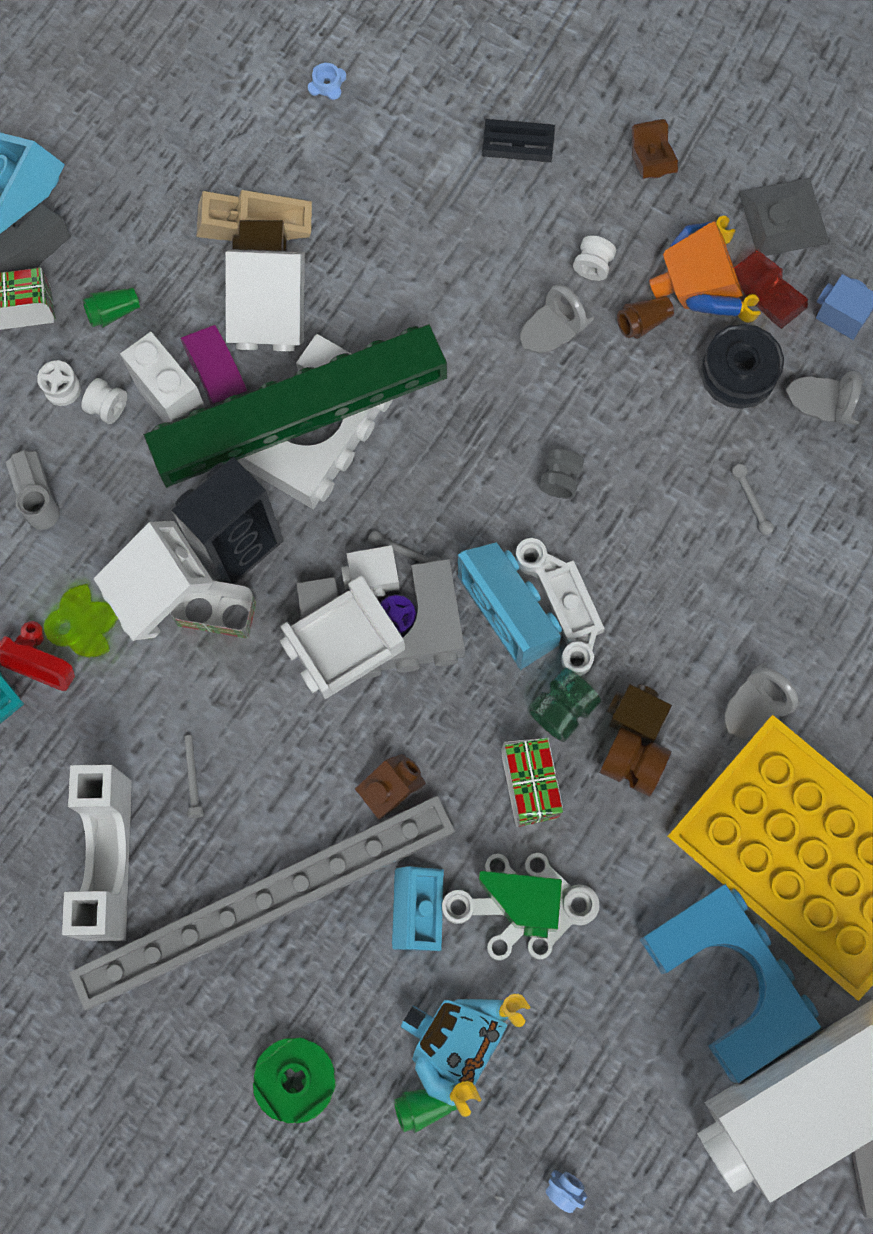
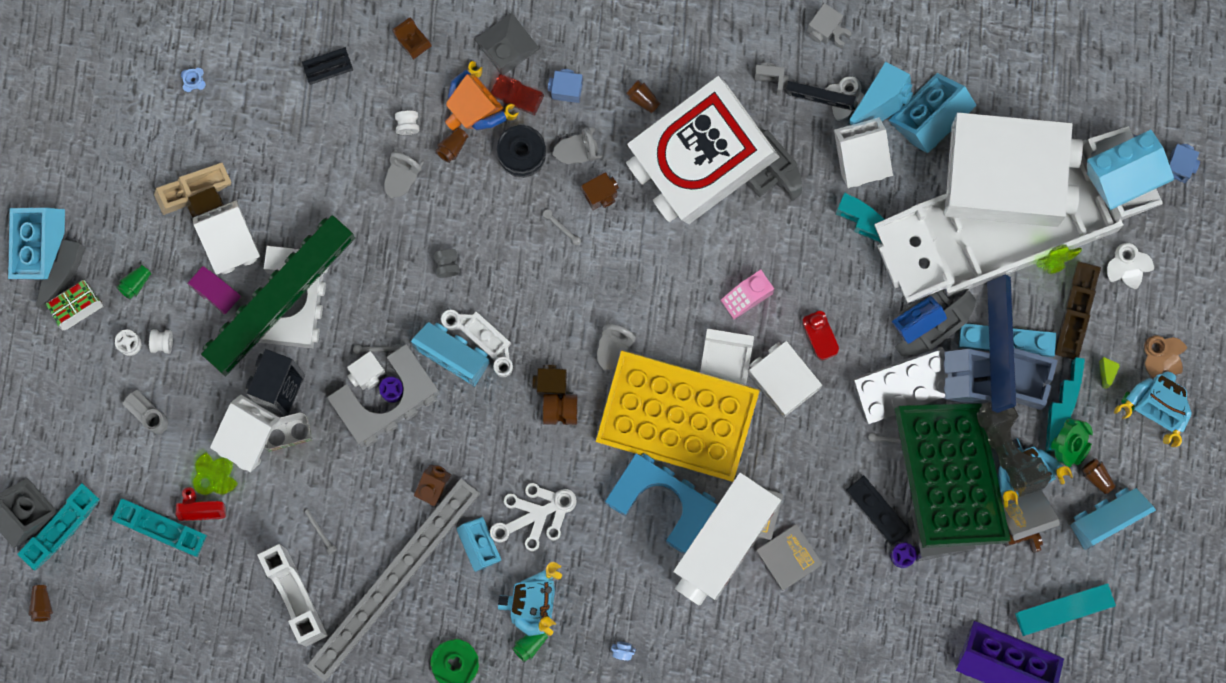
camera: 25 degrees left, 5 degrees up
white brick [120,332,205,423] -> none
white panel [279,575,405,699] -> none
green slope [479,871,562,938] -> none
piece [501,738,563,827] -> none
clear green wheel [527,668,602,743] -> none
none -> reddish brown brick [581,172,619,210]

